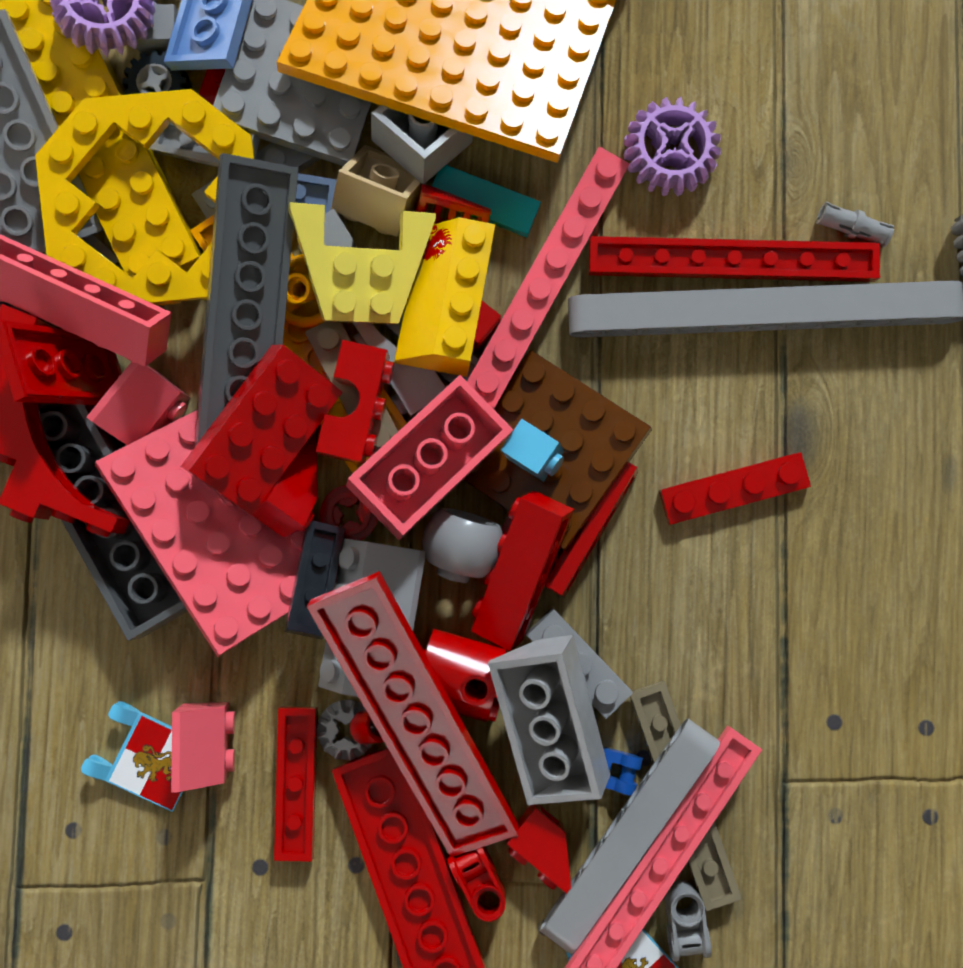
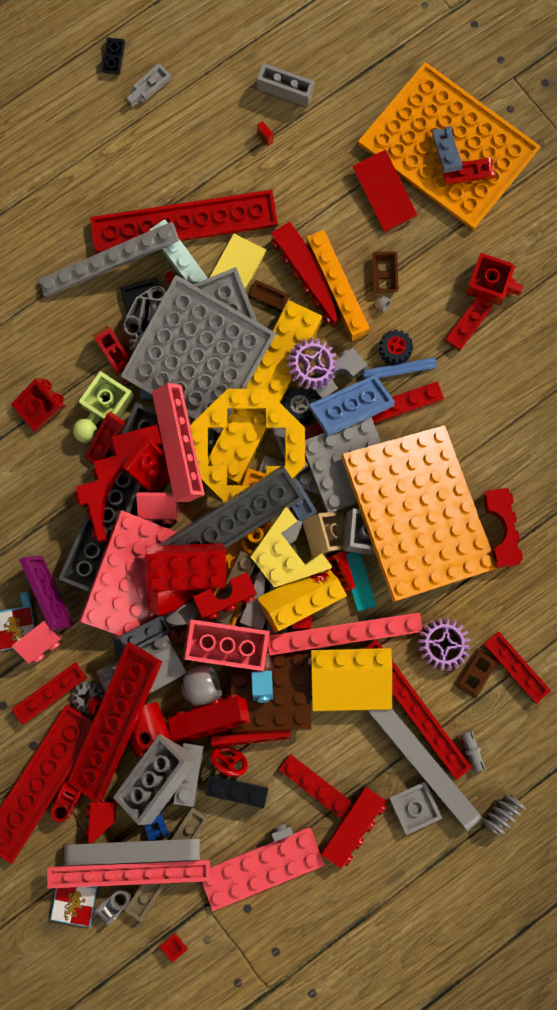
camera: 50 degrees right, 5 degrees down
none -> magenta tile [19,556,74,631]
none -> red plate [159,932,188,963]
none -> light grey dish [165,597,200,627]
none -> coral plate [202,827,325,911]
none -> black brick [205,774,269,808]
none -> red piece [210,746,248,777]
none -> light grey plate [272,824,293,842]
none -> yellow slope [311,648,392,711]
none -> red brick [321,786,386,869]
none -> light grey plate [389,781,442,835]
none -> reddish brown piece [454,649,498,698]
none -> red plate [483,631,551,704]

